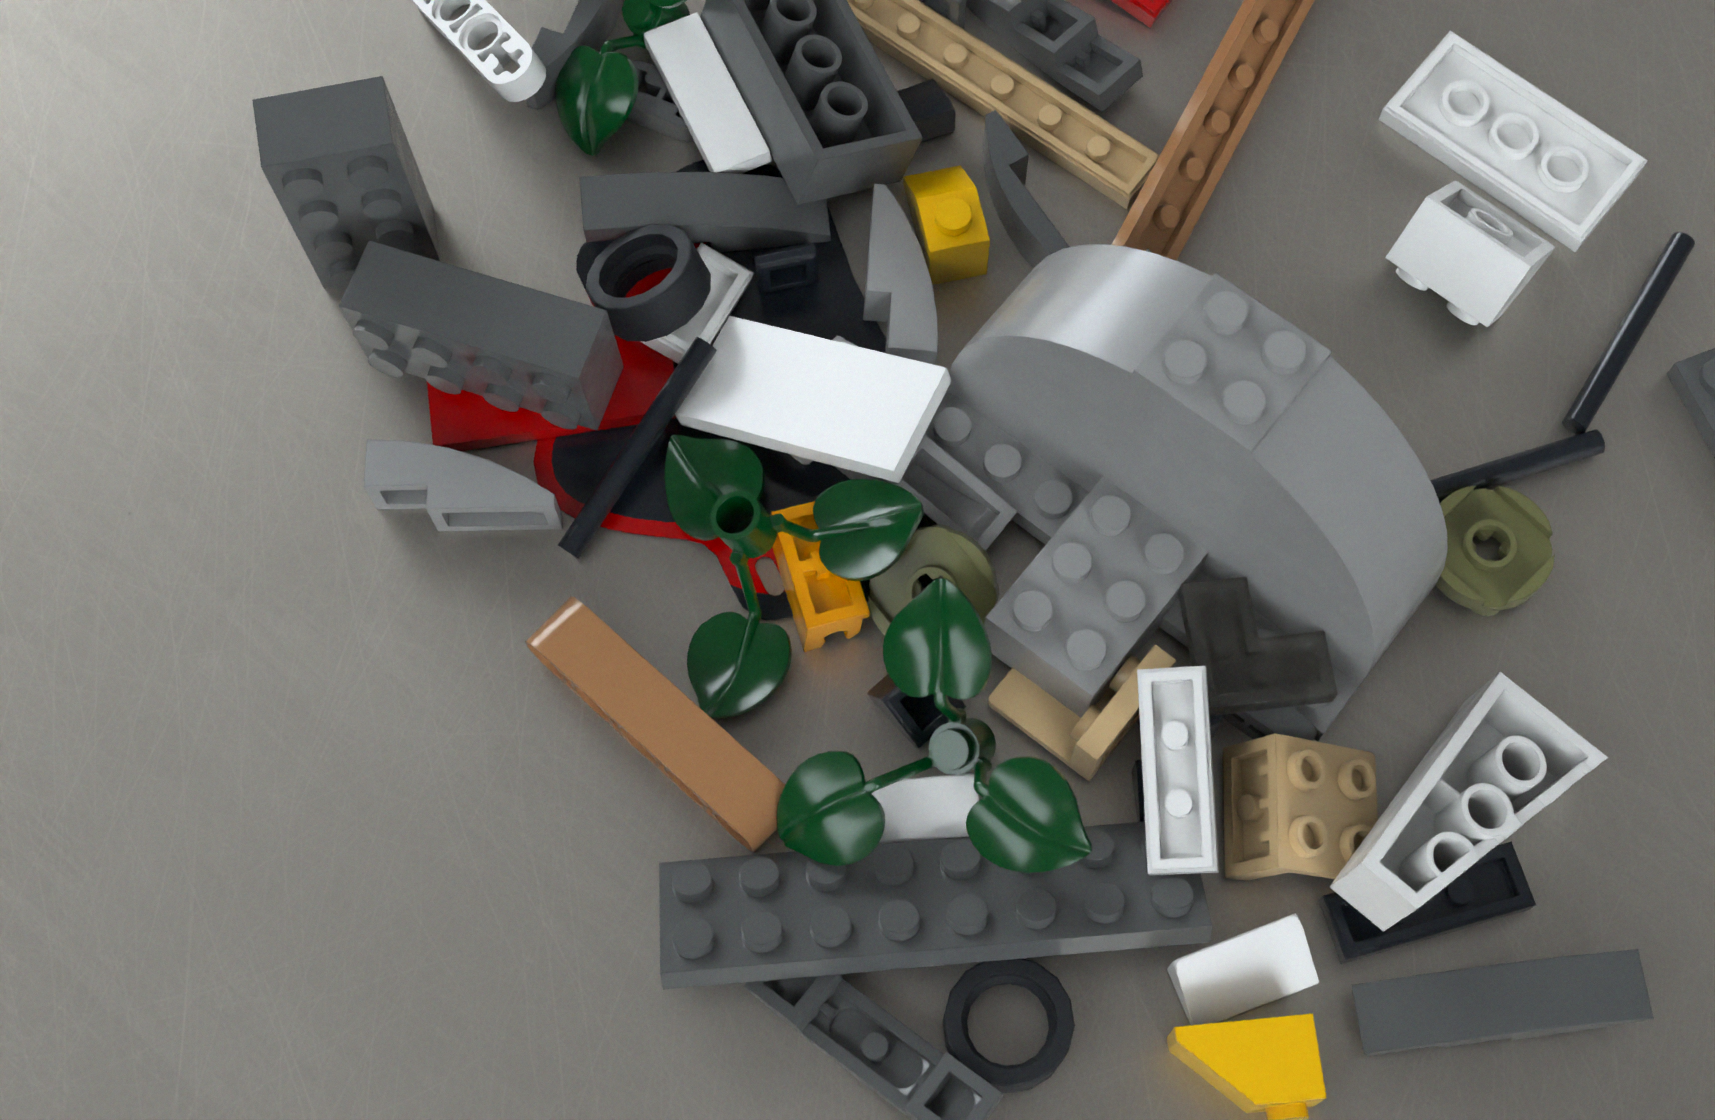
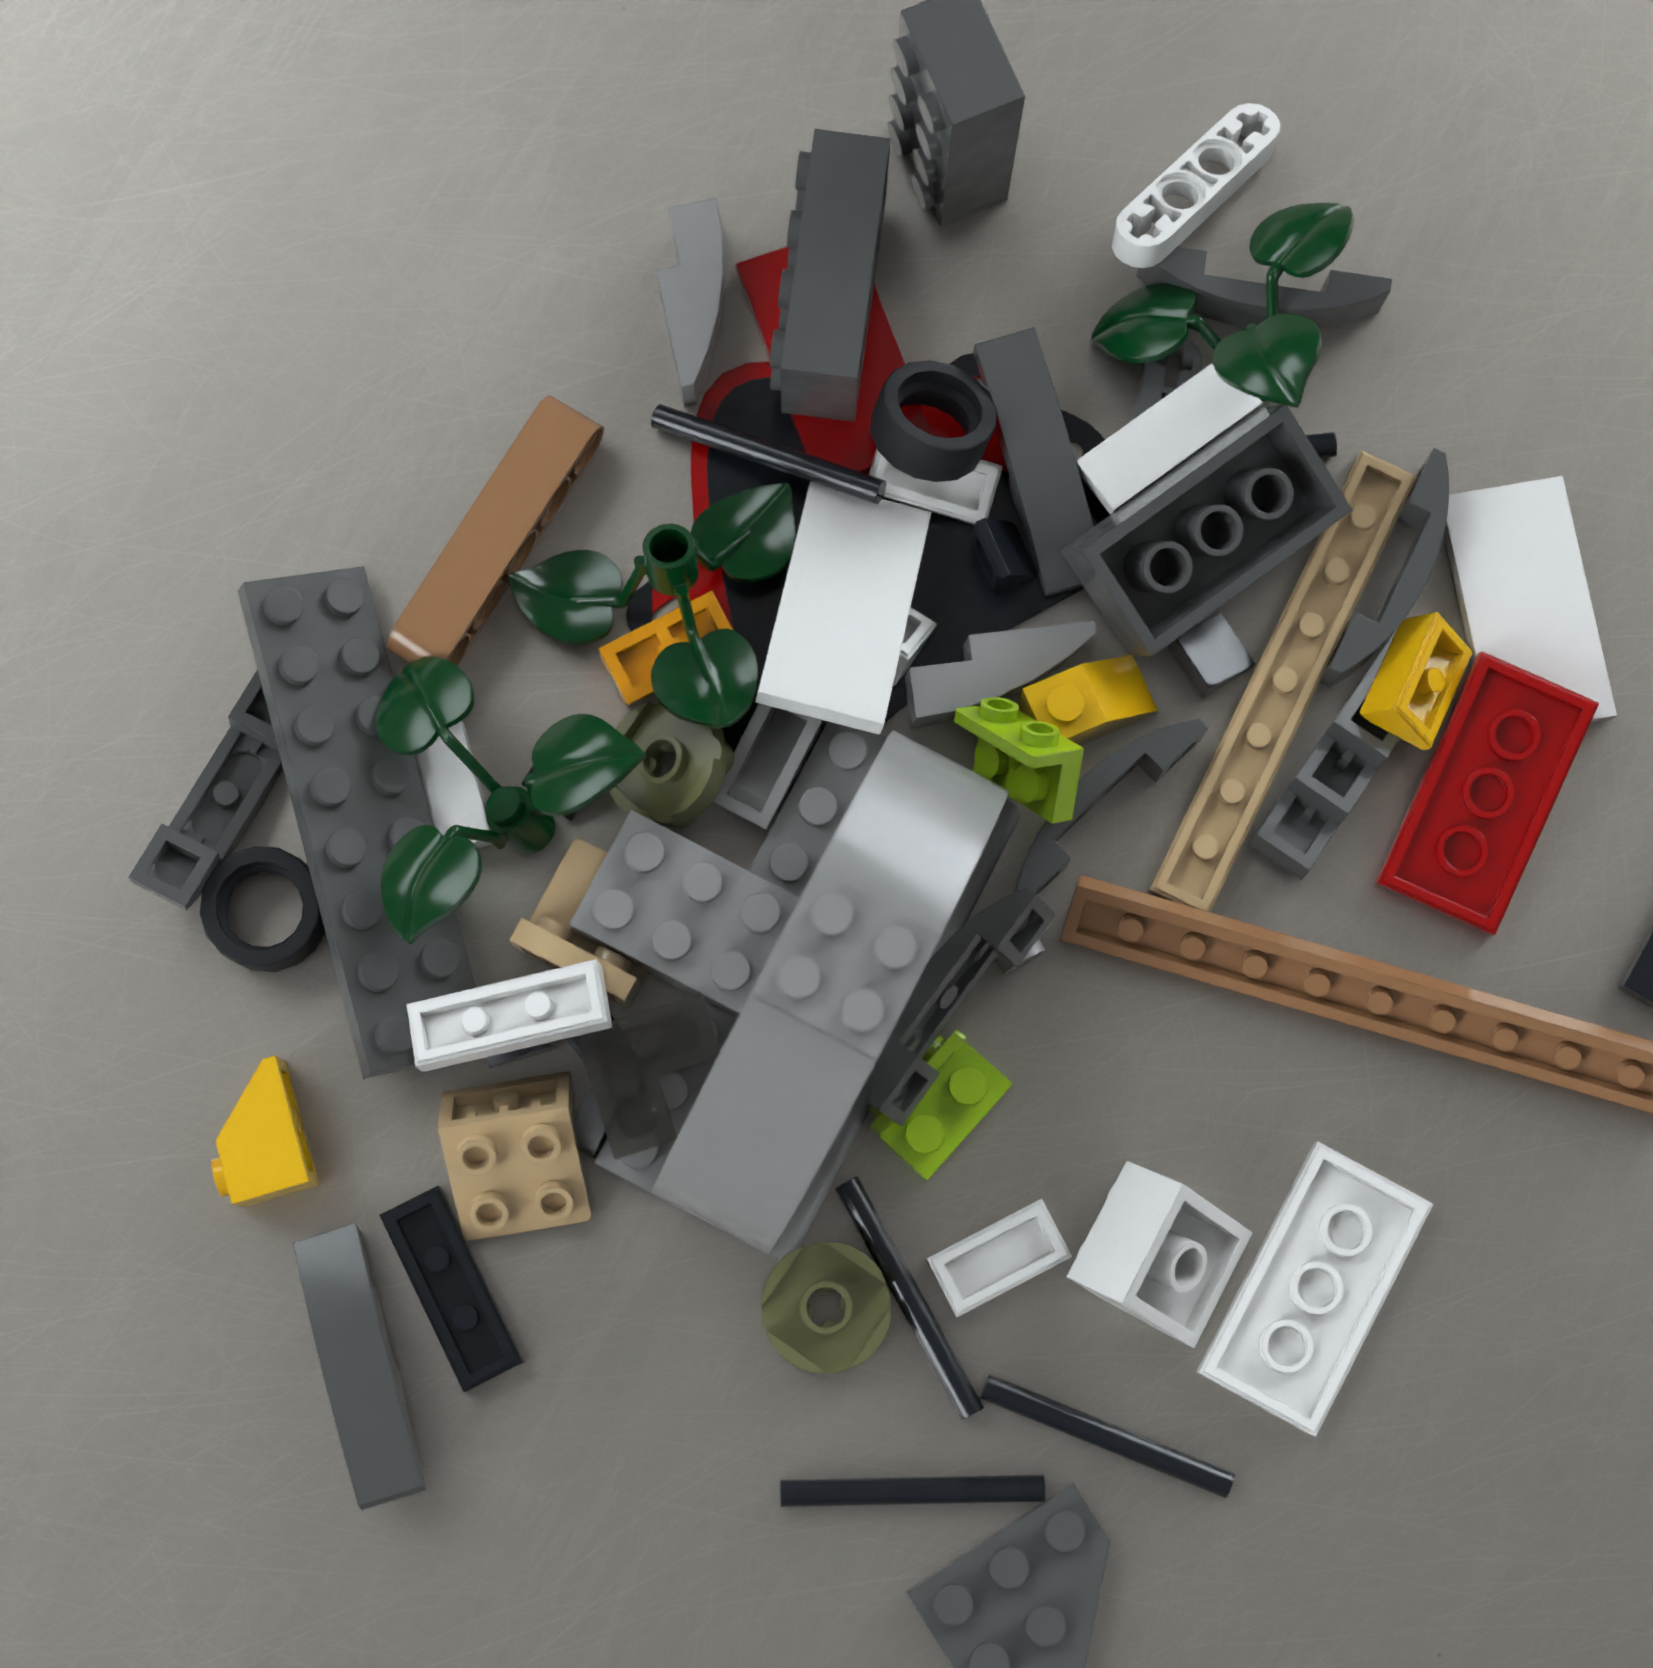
camera: 75 degrees right, 10 degrees up
white slope [1167,913,1319,1025] -> none
white wedge [1330,672,1608,932] -> none
none -> black bar [780,1475,1045,1507]
none -> white tile [926,1199,1072,1317]
none -> lime bracket [954,697,1084,824]

